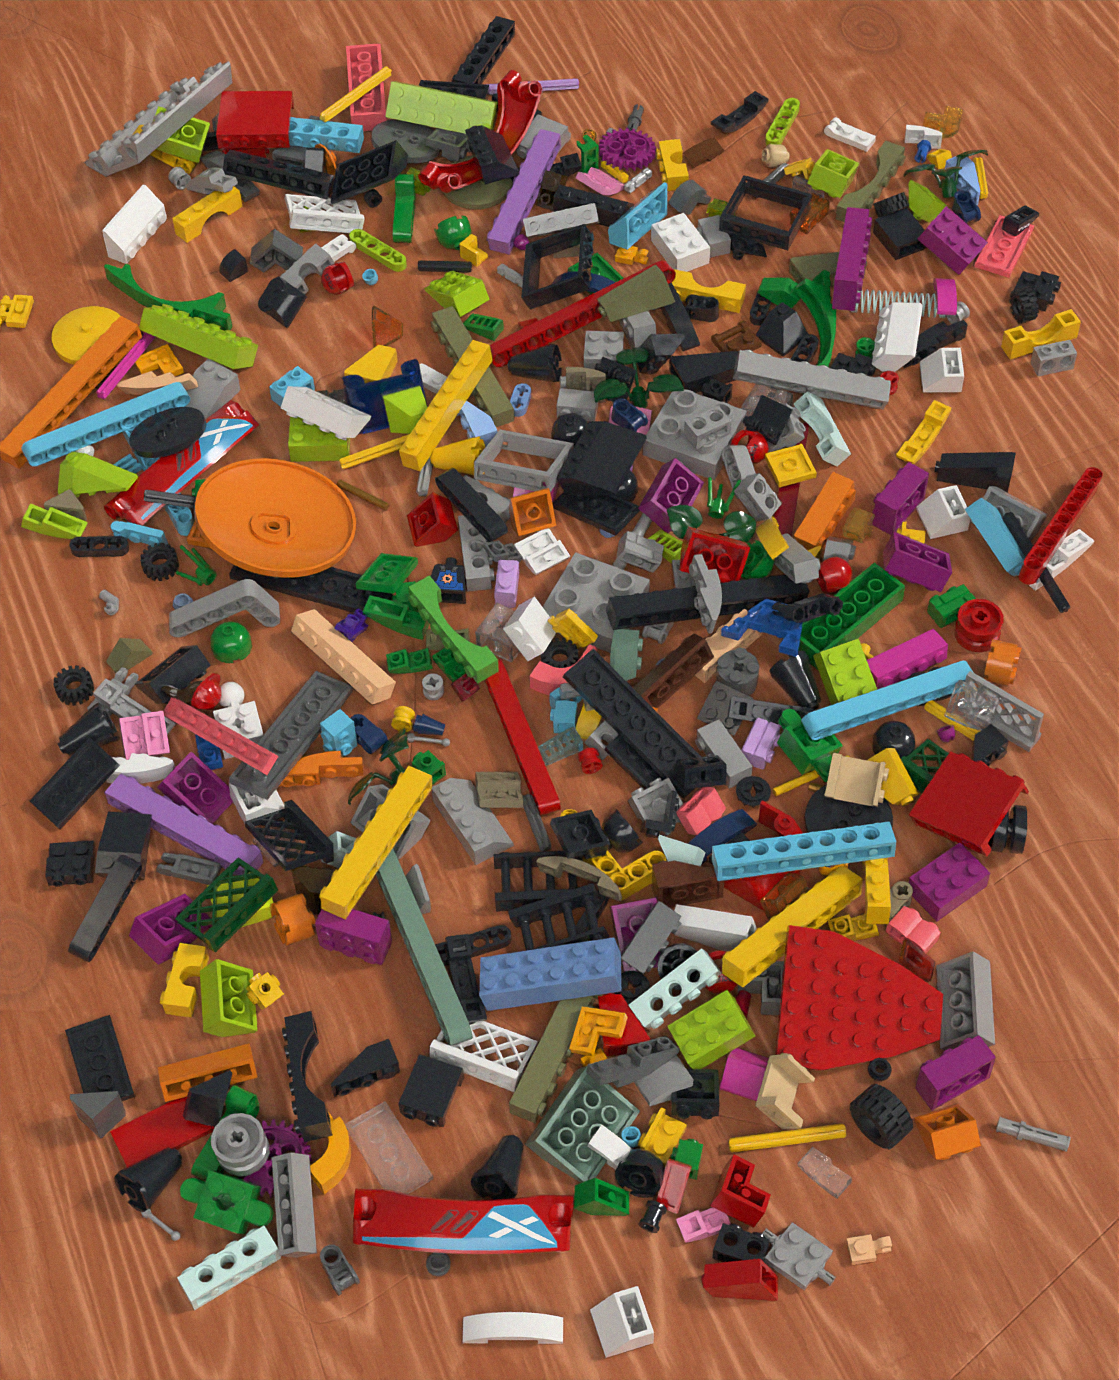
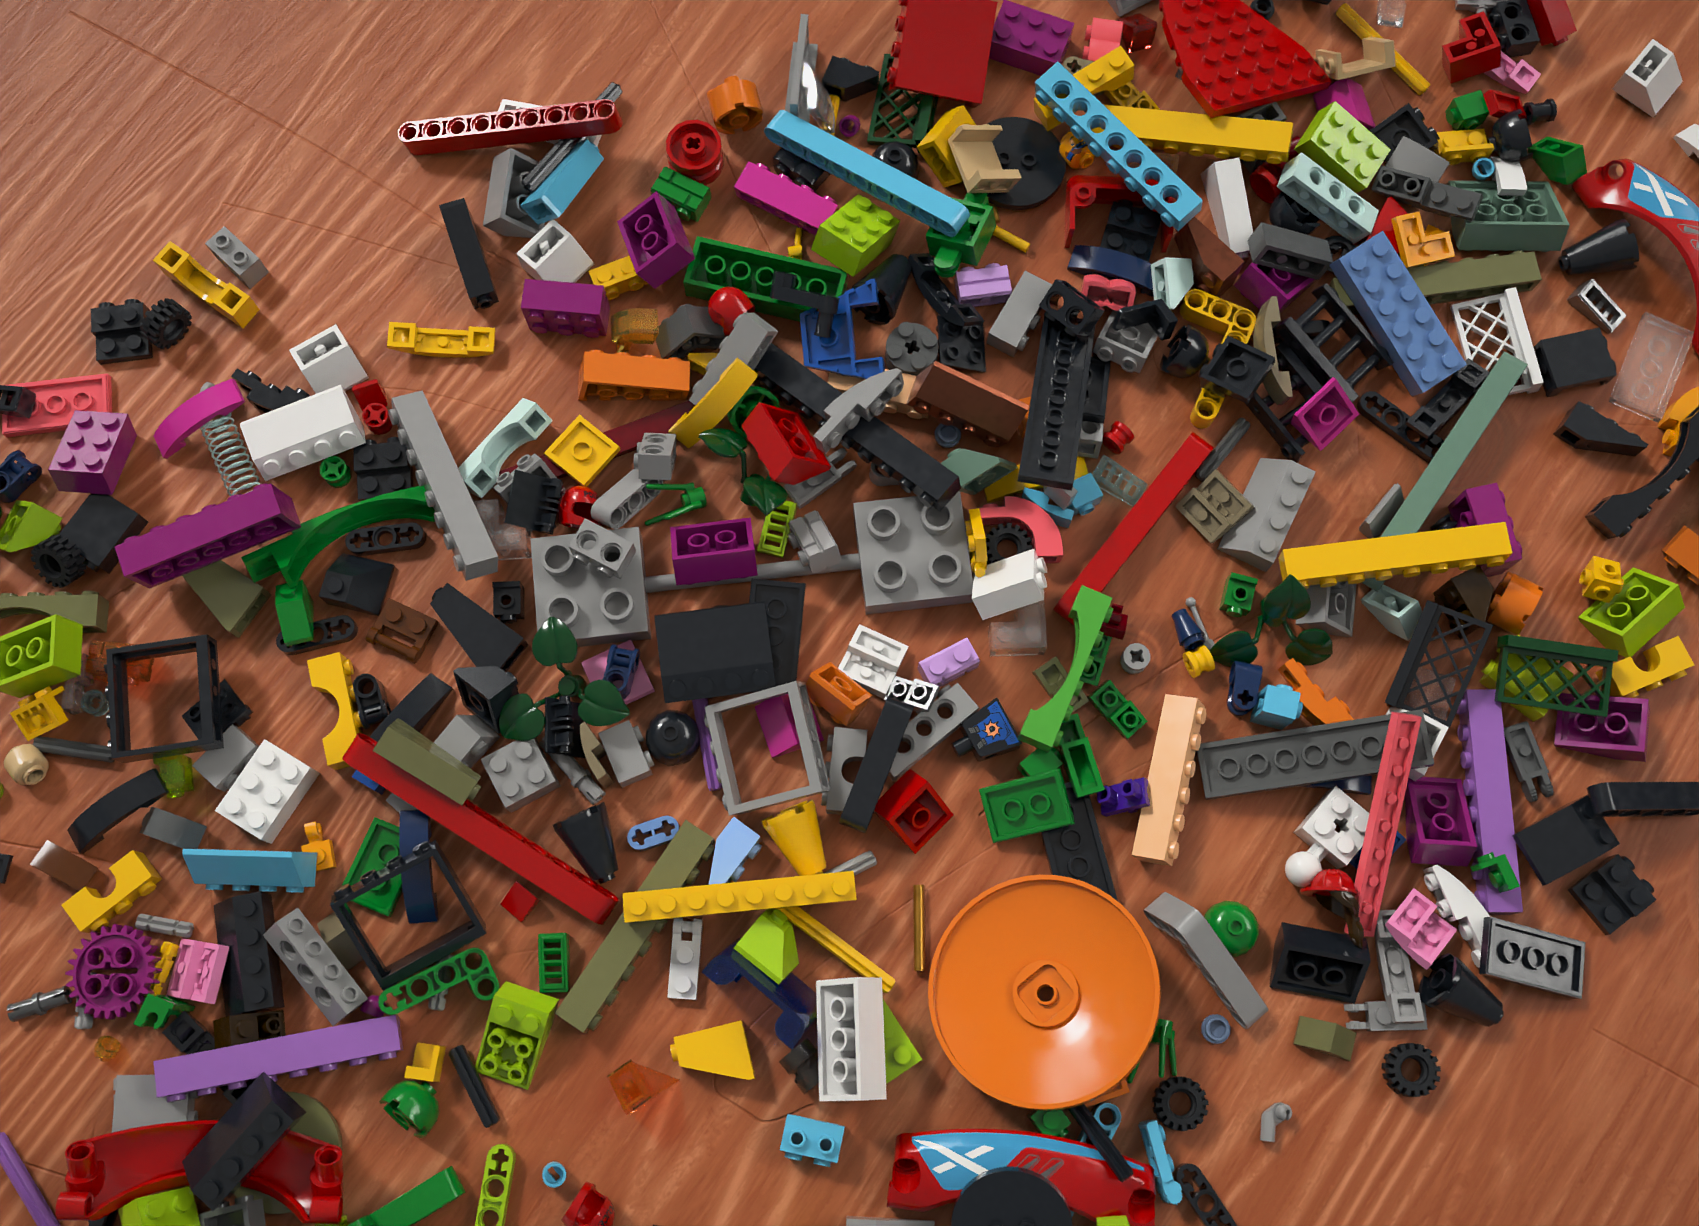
camera: 125 degrees left, 20 degrees up
black gear [736,776,771,808] -> none
none -> black slope [67,769,169,854]
none -> red slope [351,379,388,411]
none -> green beam [378,948,499,1015]
none -> dark pink slope [1291,377,1359,451]
none -> green bracket [1470,852,1520,893]
none -> flat silver slope [1567,278,1627,334]

